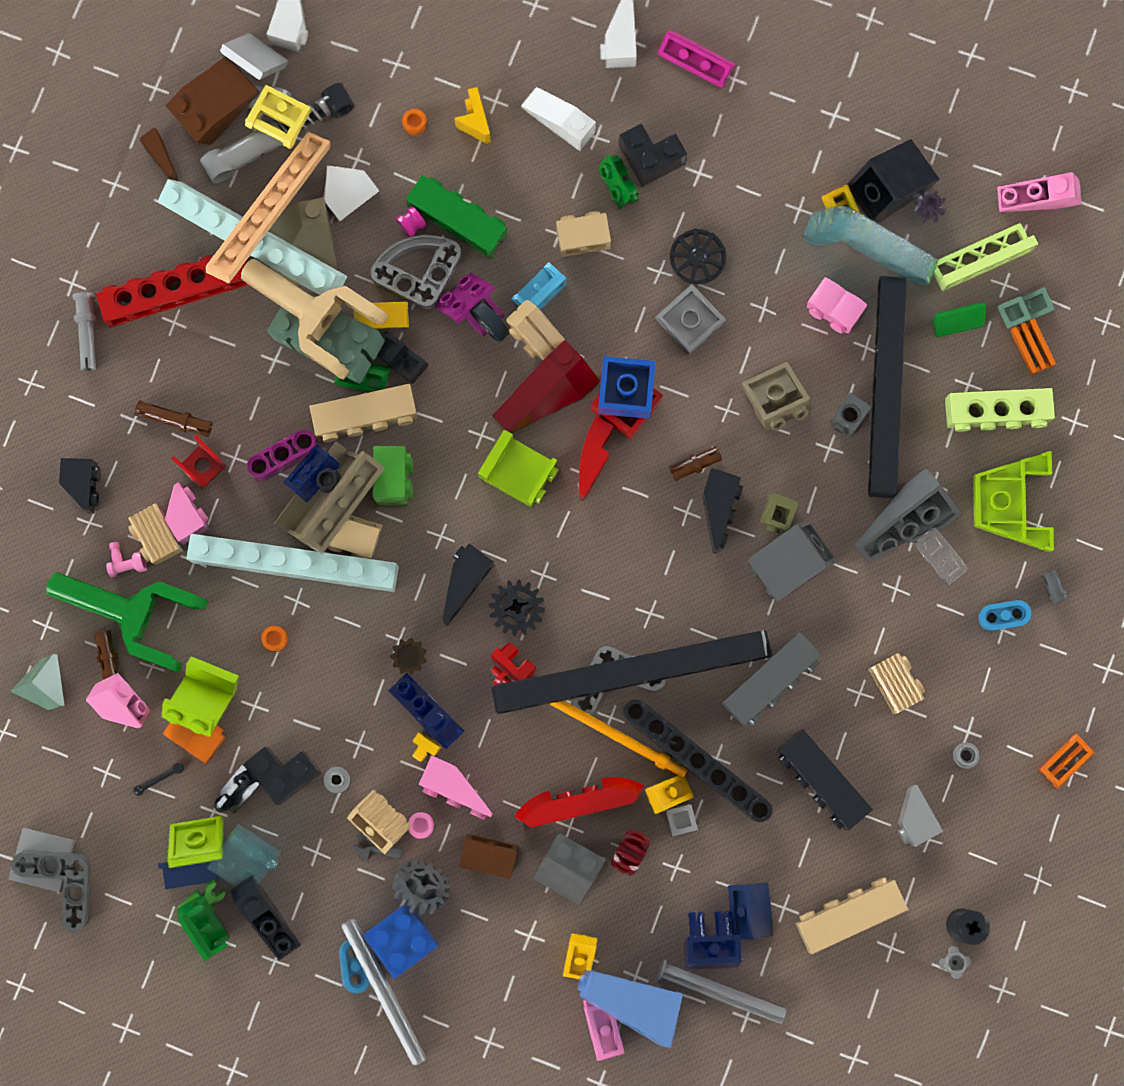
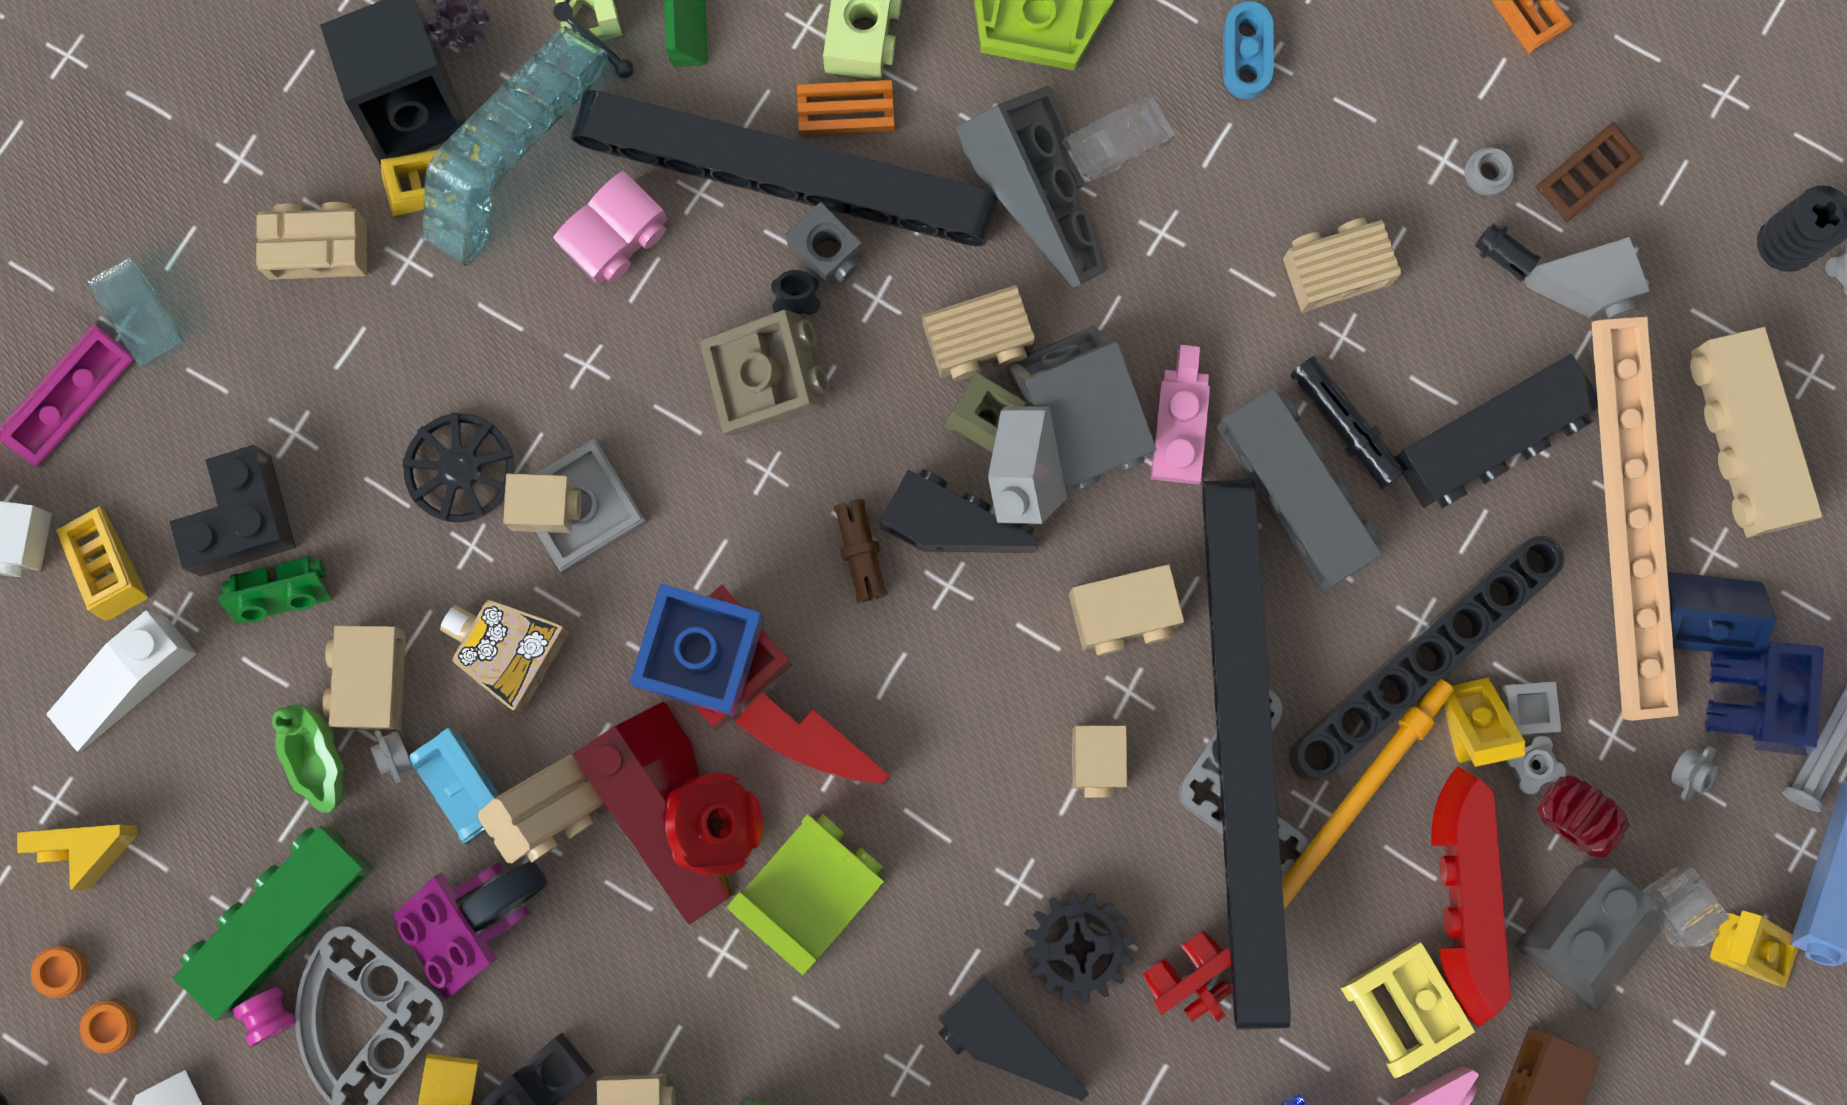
camera: 80 degrees left, 0 degrees up
none -> yellow slope [56,506,148,620]
none -> orange tile [80,1000,137,1053]
none -> clear light blue slope [87,256,185,368]
none -> tan brick [256,202,367,280]
none -> bright green arm [272,704,345,813]
none -> light grey plate [370,729,412,784]
none -> torso [440,600,571,714]
none -> tan brick [503,474,582,533]
none -> black hinge [553,2,634,79]
none -> red plate [665,772,763,876]
none -> black plate [771,270,821,315]
none -> orange tile [796,80,895,136]
none -> tan brick [923,285,1035,381]
none -> light grey slope [988,406,1067,524]
none -> tan brick [1069,564,1184,656]
none -> tan brick [1072,726,1127,798]
none -> bright pink hinge [1150,345,1210,485]
none -> black pin [1290,356,1407,490]
none -> light yellow plate [1340,942,1475,1078]
none -> black pin [1475,223,1541,282]
none -> light grey plate [1506,736,1566,794]
none -> reddish brown slope [1535,121,1645,223]
none -> light nougat plate [1591,317,1679,721]
none -> clear brick [1642,866,1730,949]
none -> light grey plate [1671,746,1718,802]

